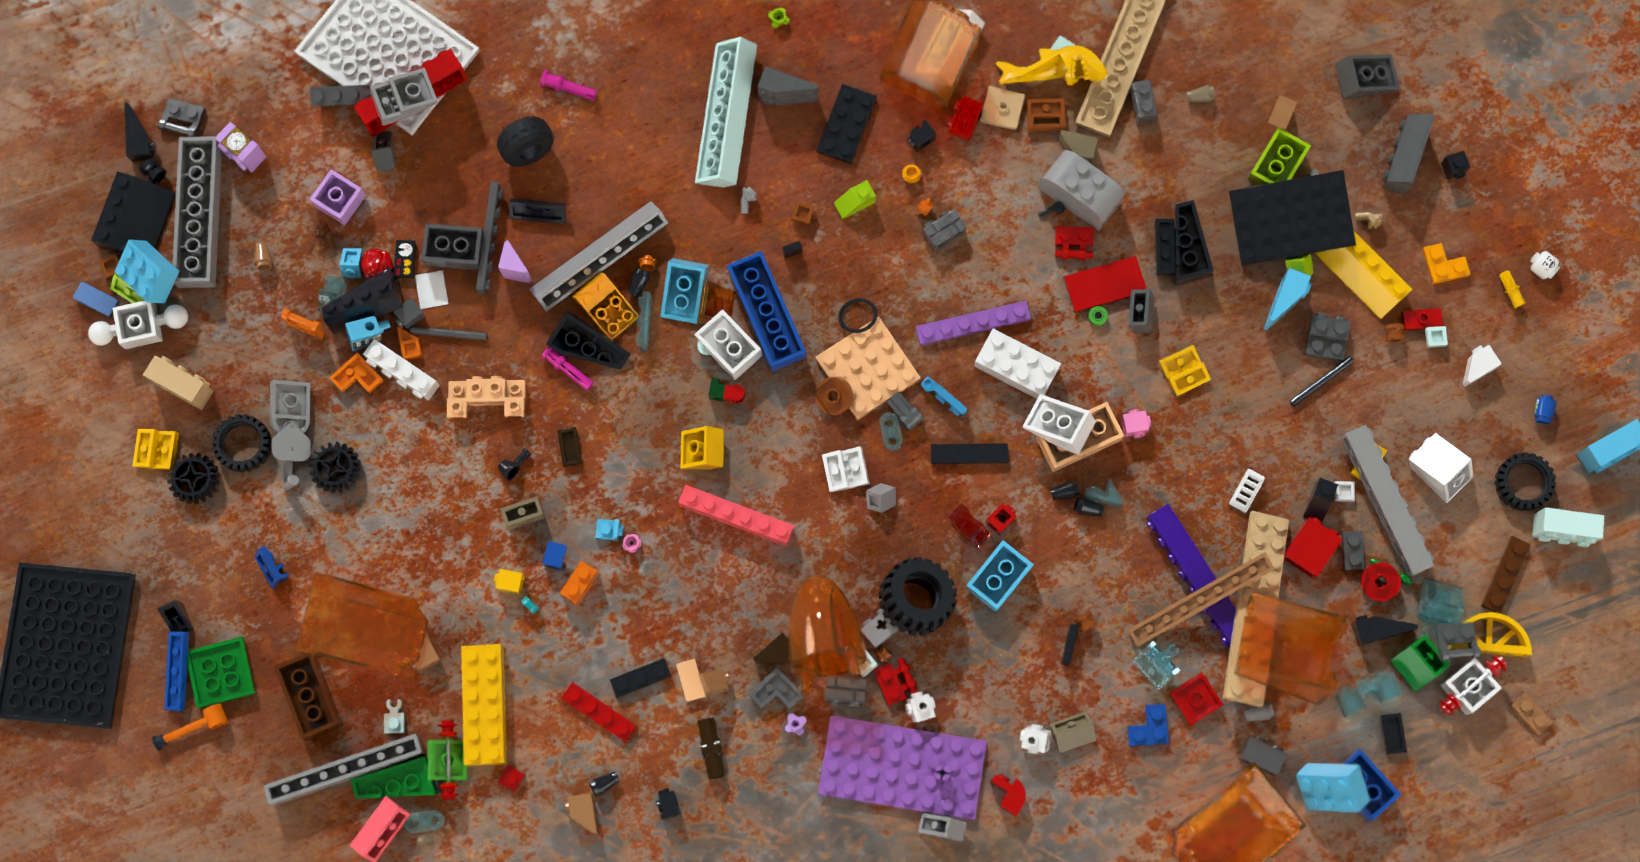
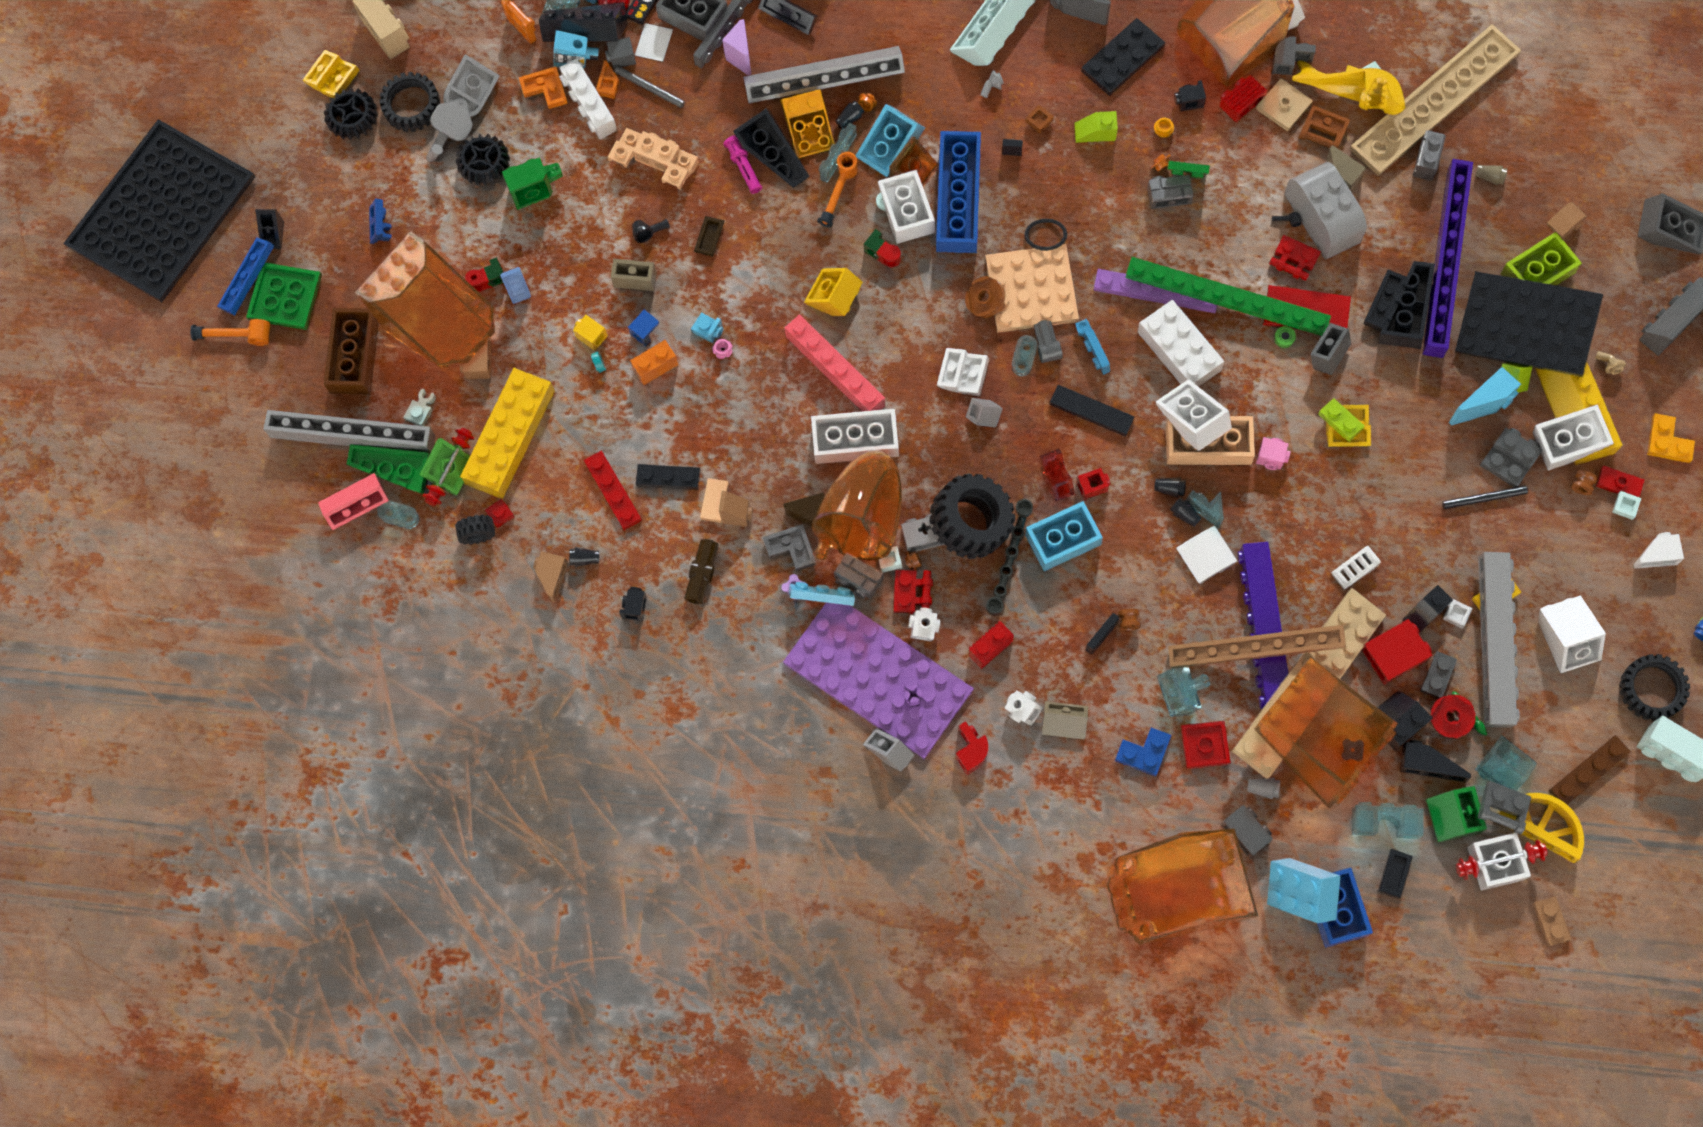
camera: 30 degrees right, 5 degrees down
none -> black tyre [455,515,495,545]
none -> leg [465,257,504,292]
none -> medium blue slope [500,267,531,304]
none -> green hinge [502,157,563,210]
none -> medium azure plate [789,582,855,606]
none -> white brick [811,409,899,464]
none -> orange piece [817,152,858,227]
none -> red brick [969,621,1014,669]
none -> pearl dark grey bar [986,499,1033,616]
none -> green plate [1125,257,1331,336]
none -> green plate [1167,161,1210,179]
none -> white slope [1176,526,1238,584]
none -> dark grey brick [1272,37,1316,75]
none -> lime plate [1318,398,1365,442]
none -> clear smoke plate [1341,739,1364,761]
none -> black slope [1365,691,1433,751]
none -> dark purple brick [1422,159,1473,358]
none -> white slope [1532,405,1613,470]

